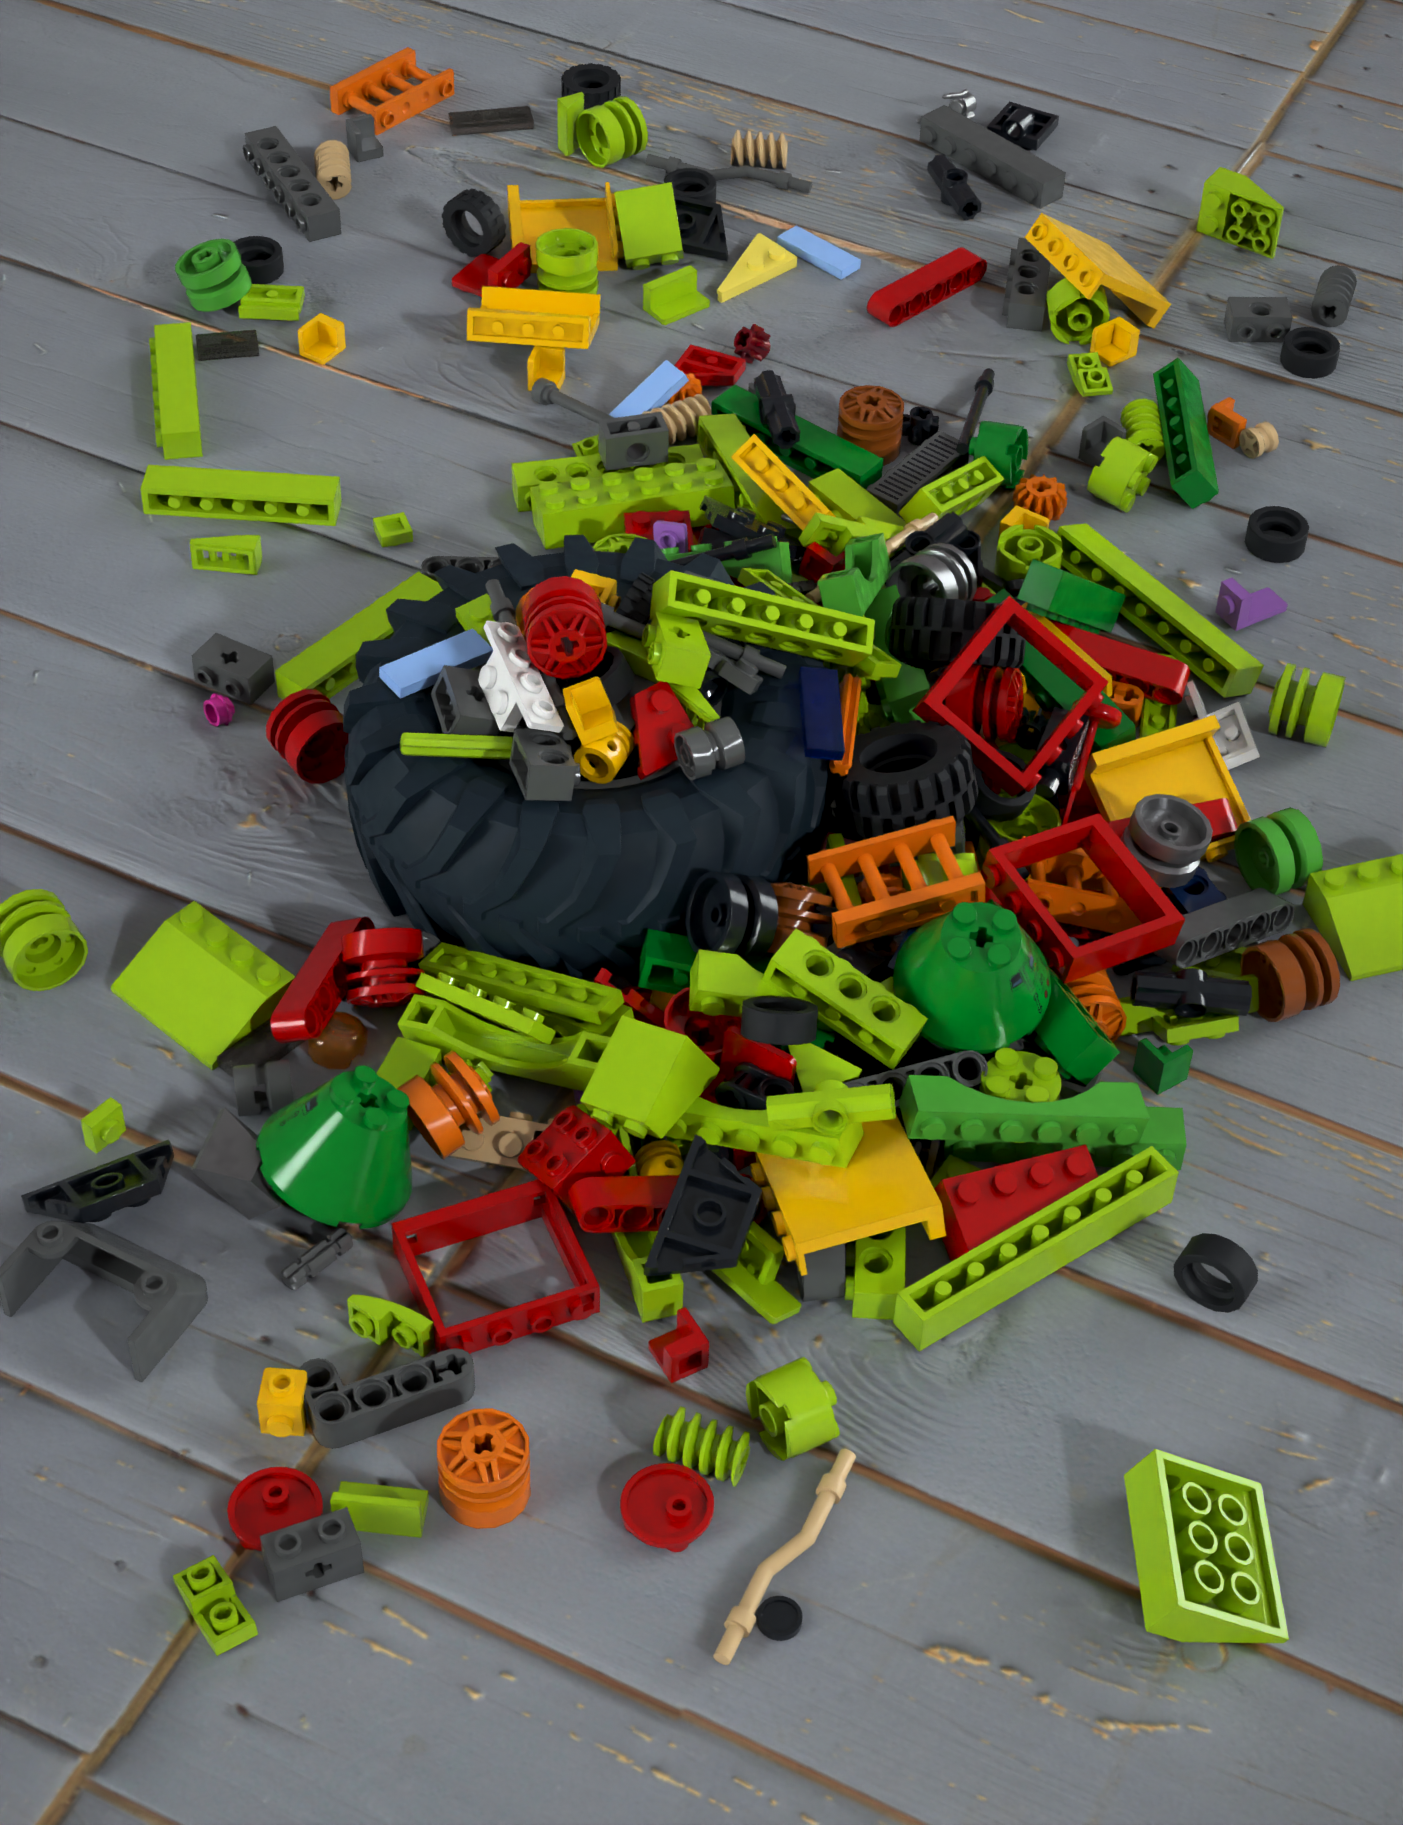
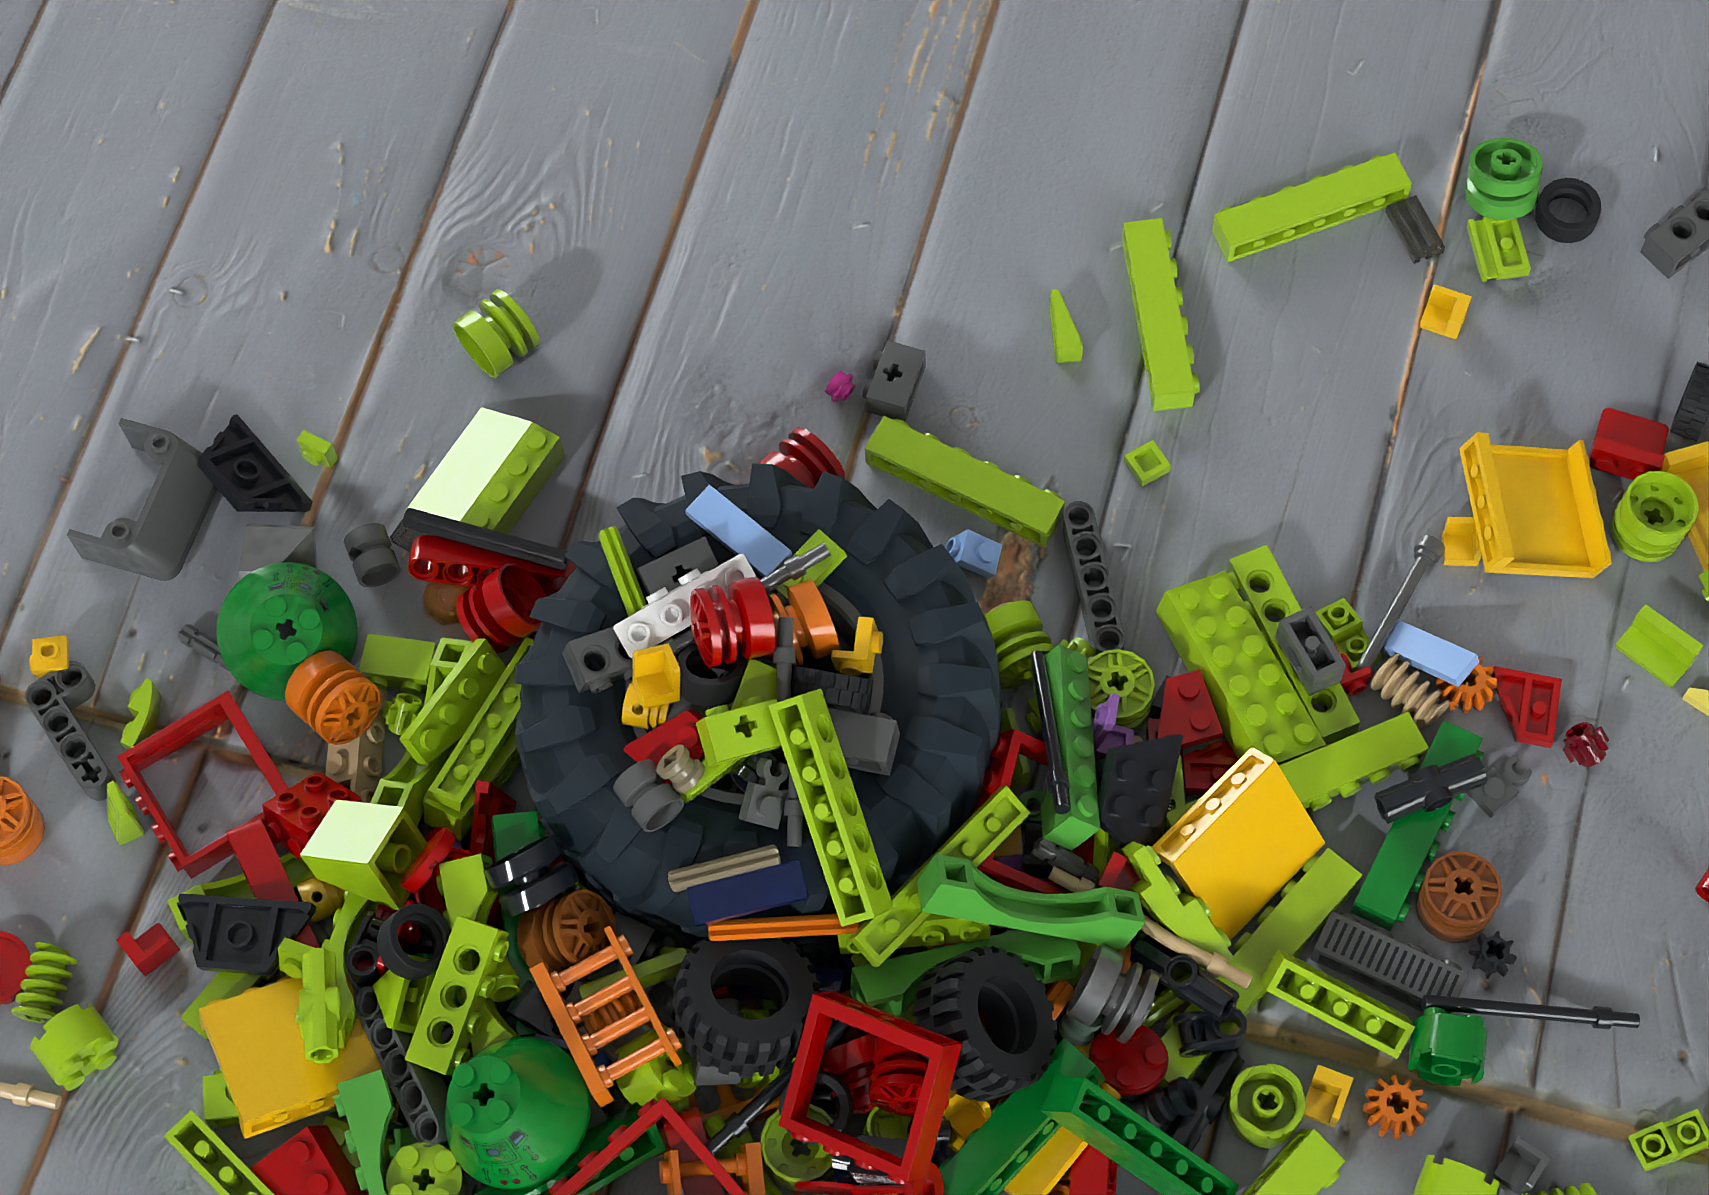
camera: 85 degrees right, 20 degrees up
none -> lime slope [107,781,145,845]
none -> lime plate [278,938,314,978]
none -> red tile [400,826,456,893]
none -> black axle [403,508,569,571]
none -> dark tan wheel [656,744,705,794]
none -> dark tan axle [668,845,781,892]

